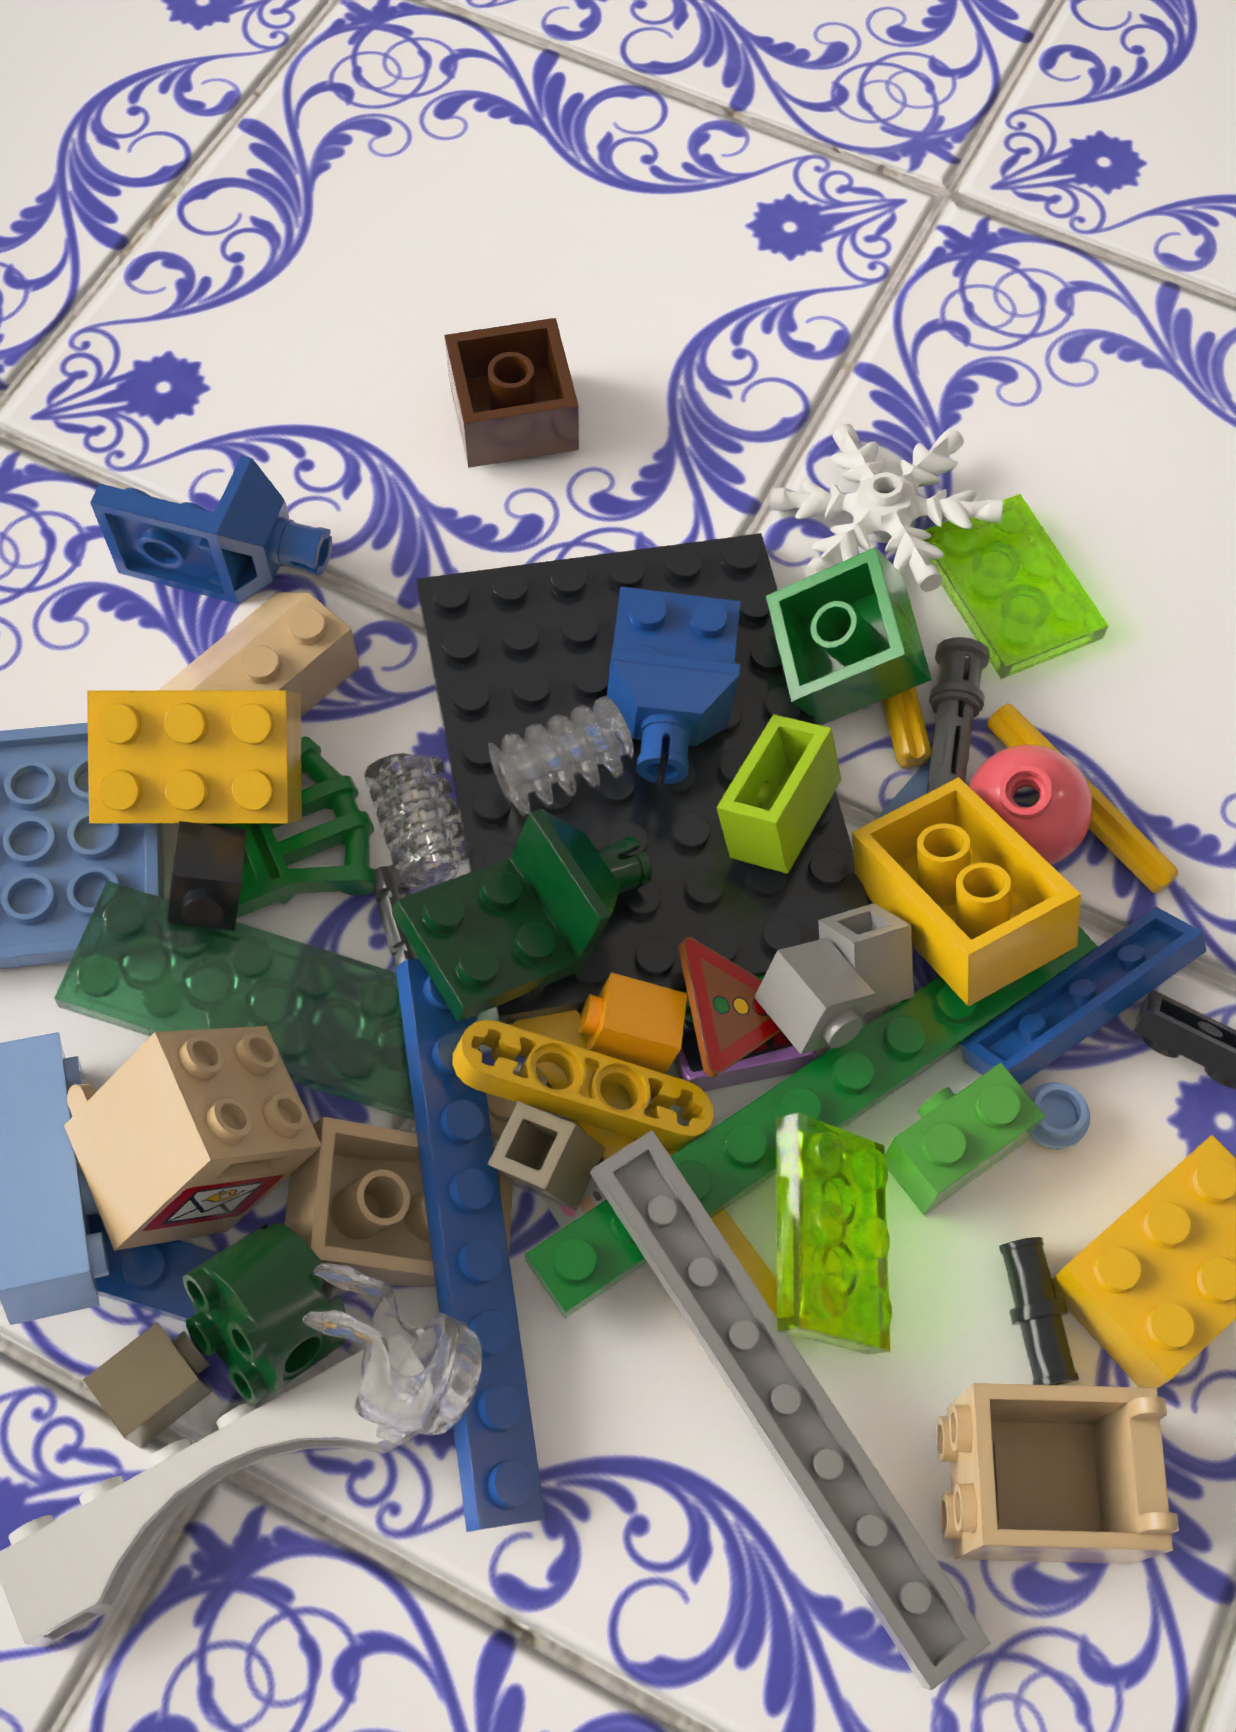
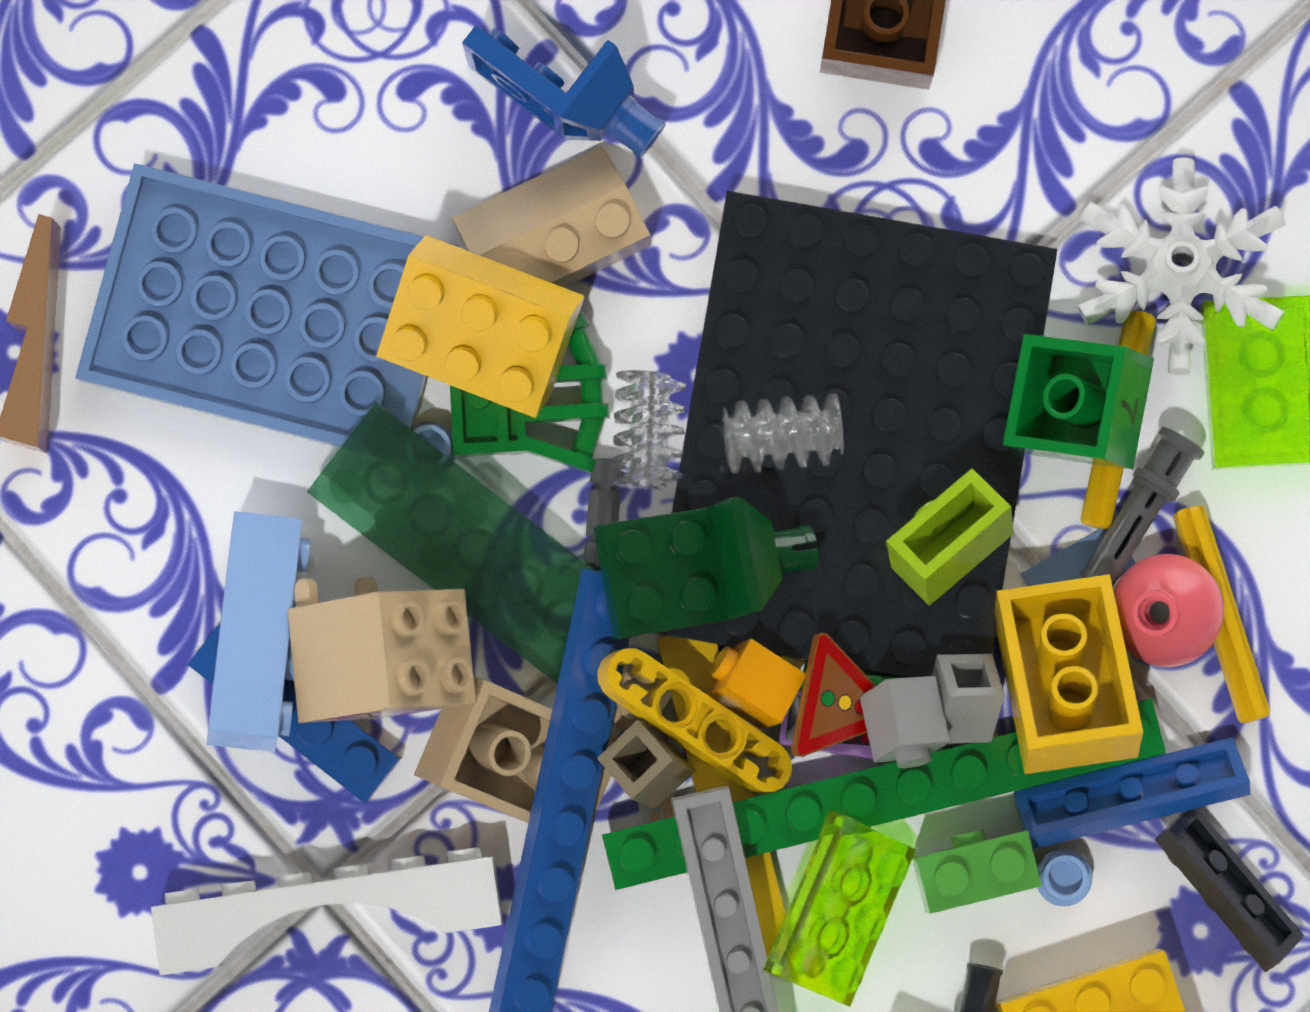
camera: 25 degrees right, 20 degrees up
dark tan brick [83,1322,212,1449] -> none
black brick [167,821,247,931] -> none
dark green brick [183,1222,349,1405] -> none
clear hair [302,1263,483,1445] -> none
blue plate [605,586,740,784] -> none

